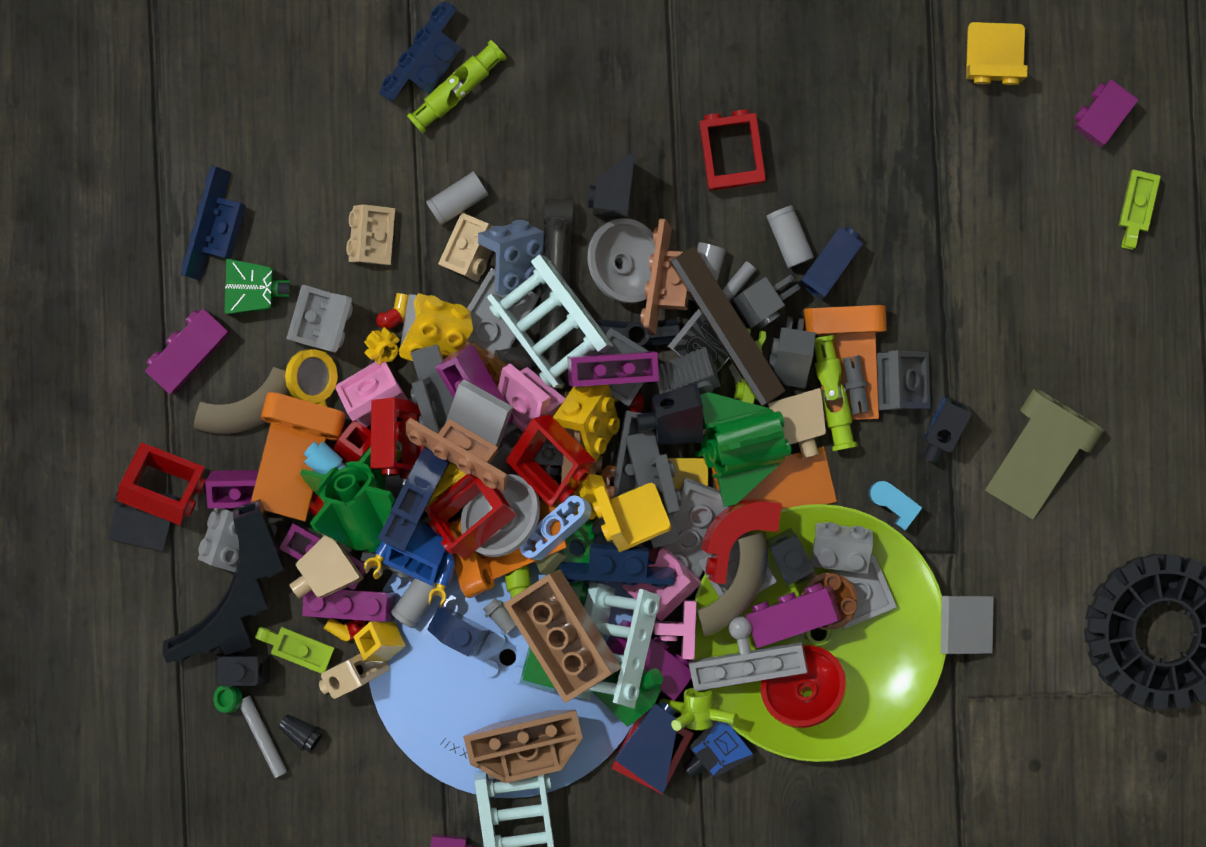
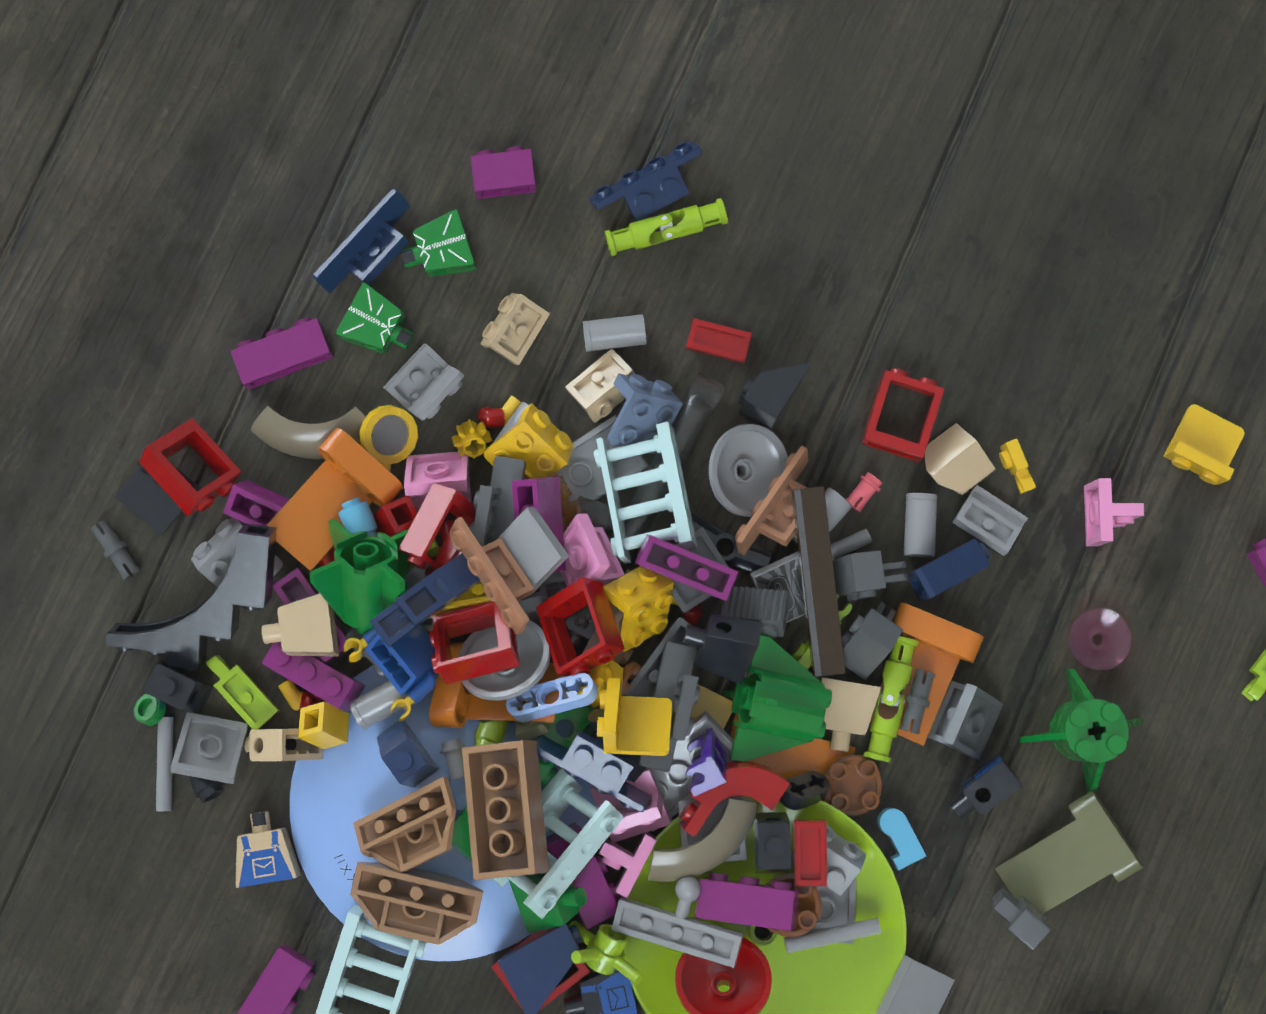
camera: 25 degrees right, 5 degrees down
none -> dark grey pin [90,519,141,581]
none -> light grey plate [171,712,248,784]
none -> torso [236,811,301,888]
none -> medium nougat wedge [353,777,456,872]
none -> green torso [400,209,476,277]
none -> magenta brick [470,146,536,199]
none -> red tile [686,318,752,364]
none -> dark purple hinge [686,728,726,797]
none -> black beam [779,771,831,810]
none -> light grey piece [784,918,881,953]
none -> red tile [794,820,827,886]
none -> dark orange dish [824,754,882,816]
none -> coral pin [845,472,882,513]
none -> tan slope [924,423,995,495]
none -> light grey plate [952,484,1028,556]
none -> dark grey piece [992,887,1051,950]
none -> yellow plate [999,438,1036,494]
none -> green brick [1018,668,1143,793]
none -> clear pink dish [1069,608,1132,670]
none -> bright pink bracket [1084,478,1144,546]

